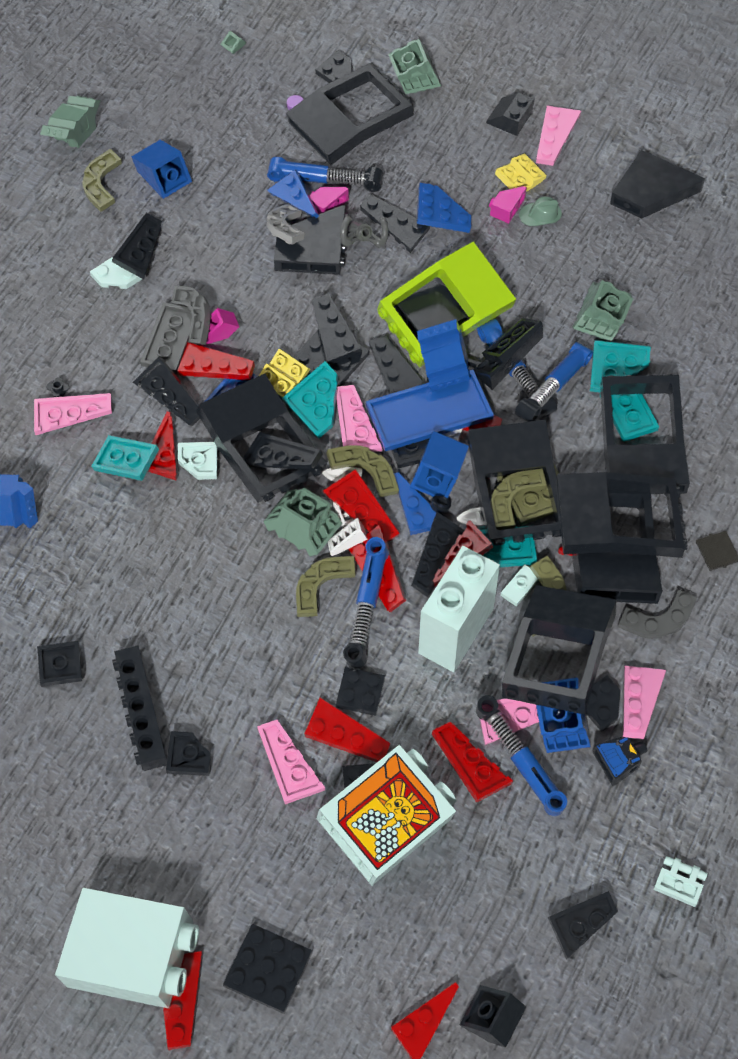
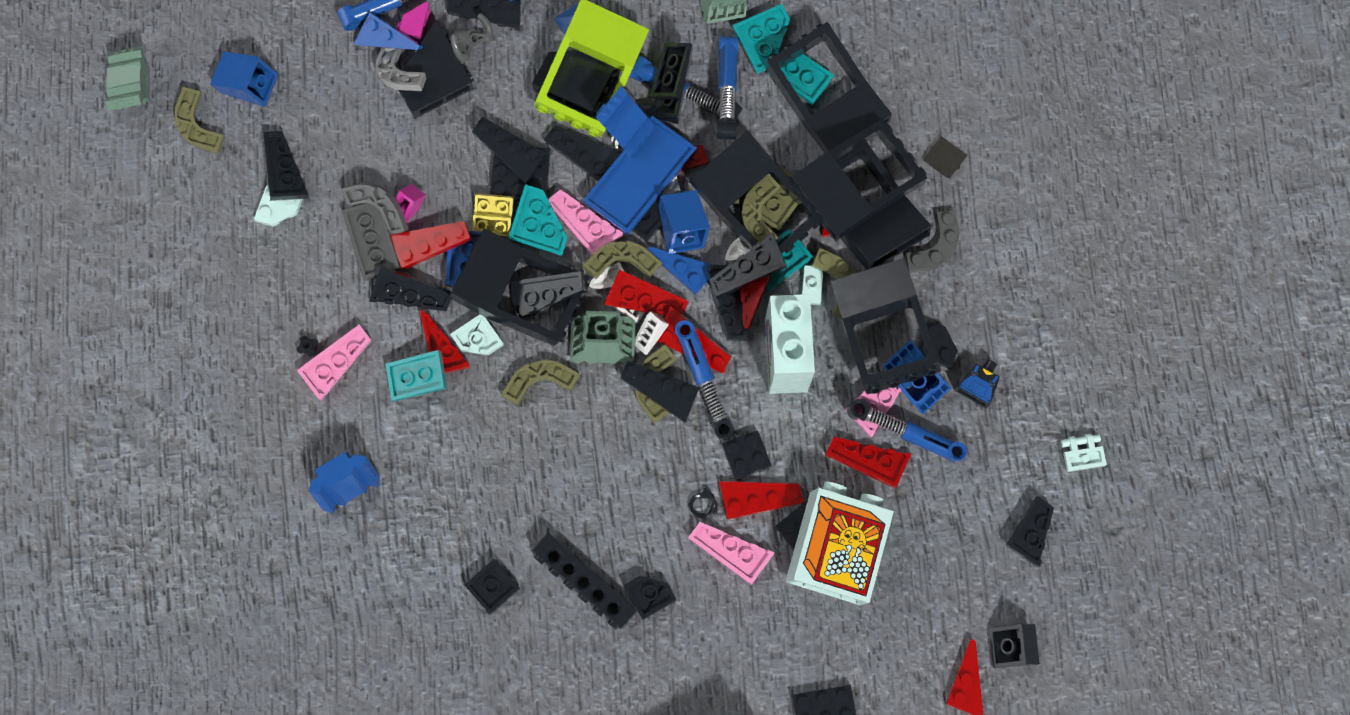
camera: 35 degrees left, 15 degrees up
black tile [430,495,451,514] -> none
bright pink wing [623,666,666,739] -> none
none -> olive plate [501,360,581,406]
none -> black wing [620,360,699,424]
none -> black piece [689,487,718,518]
none -> black wing [709,232,787,298]

